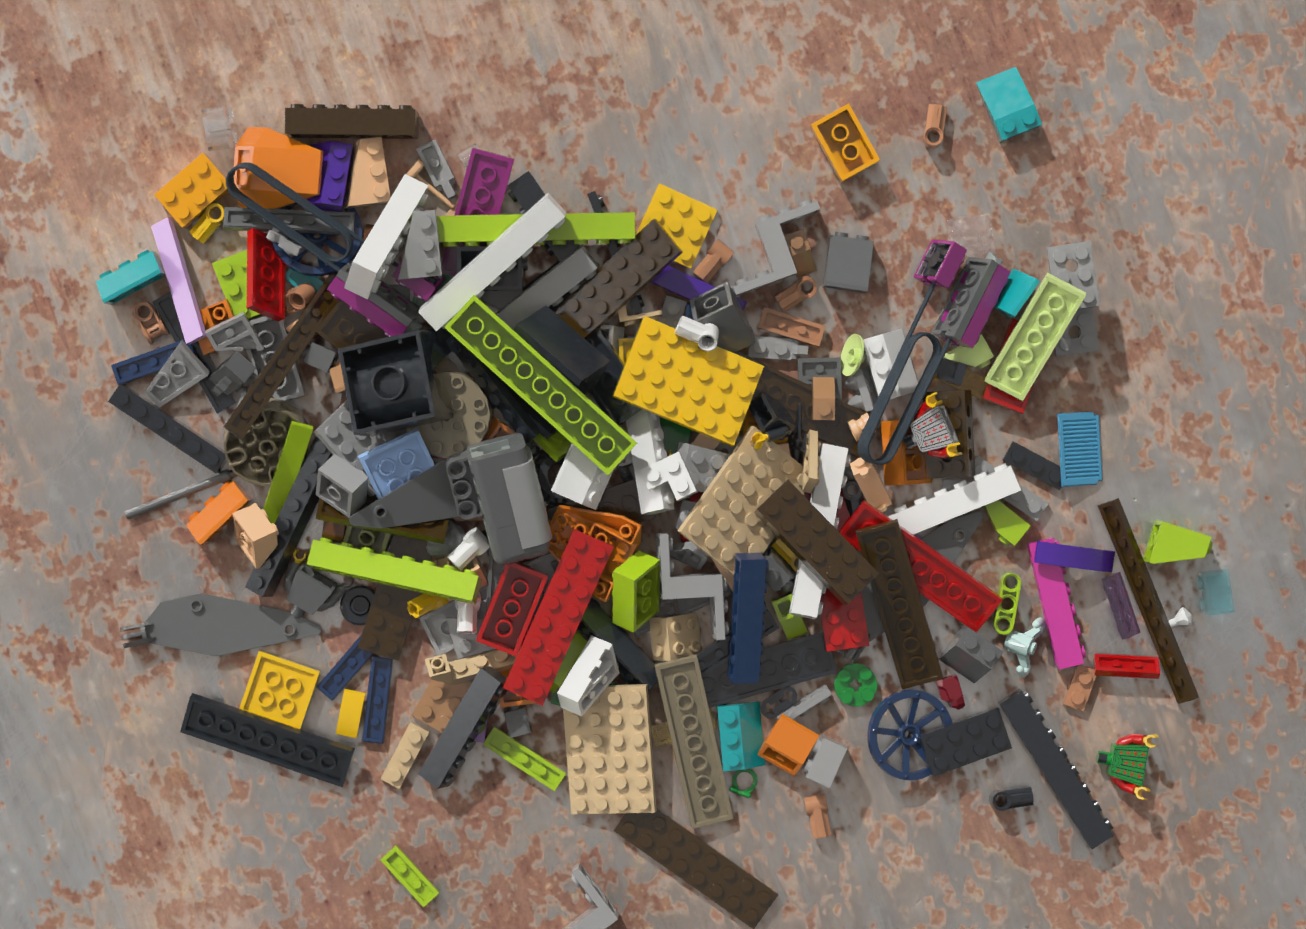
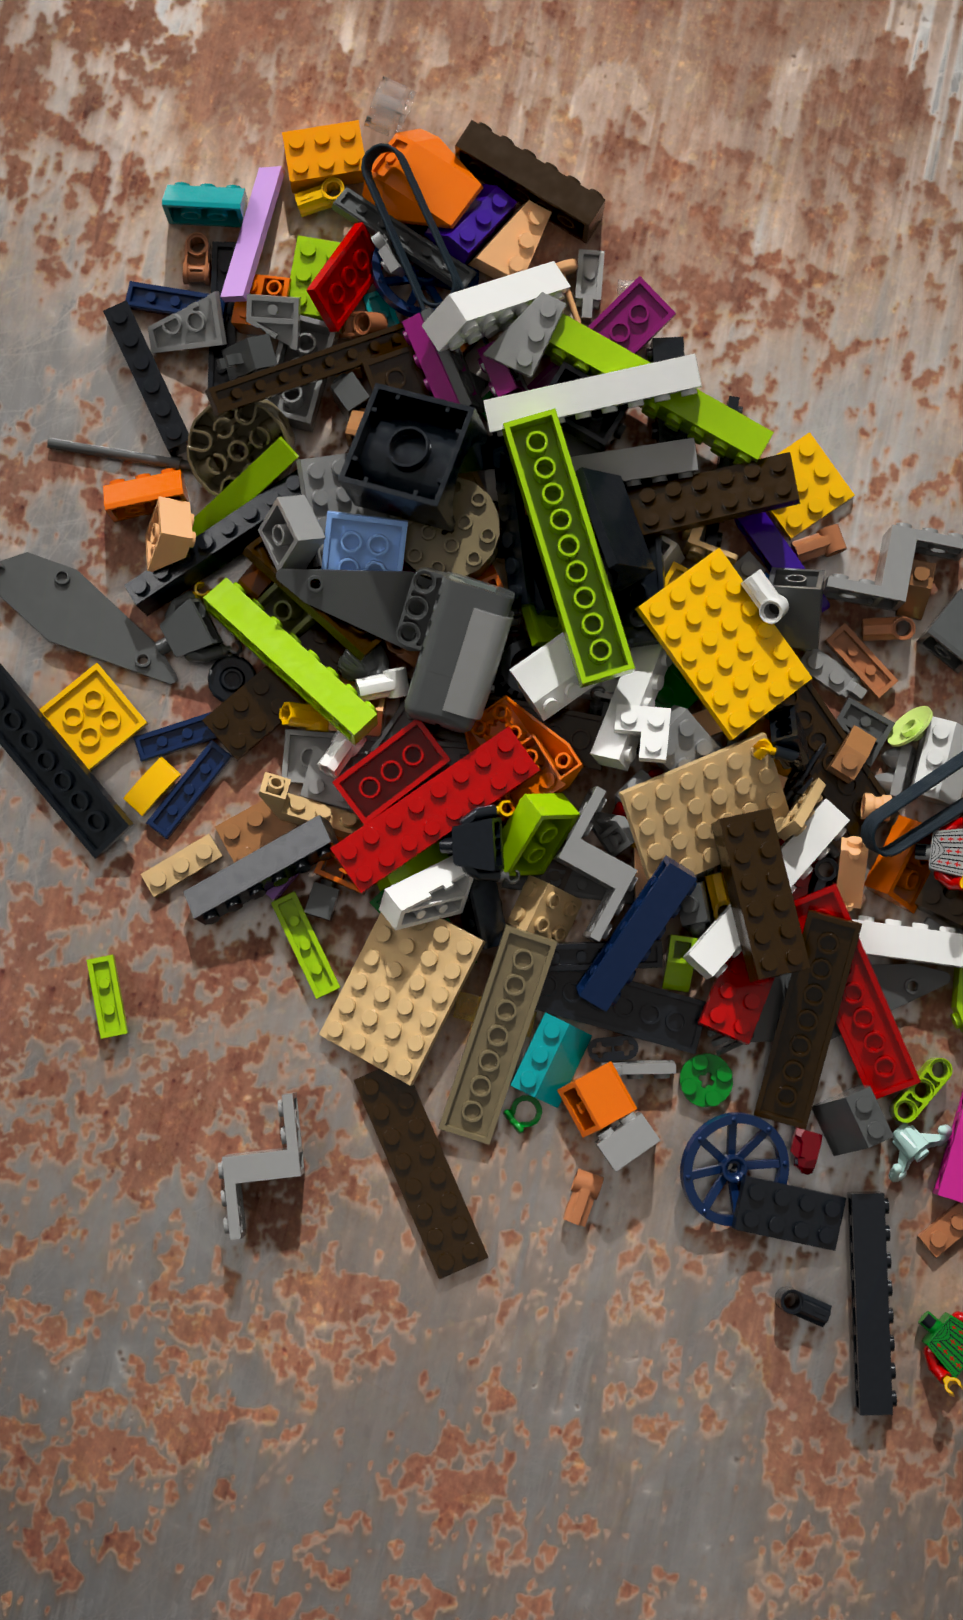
camera: 30 degrees right, 5 degrees down
none -> black torso [439,800,520,884]

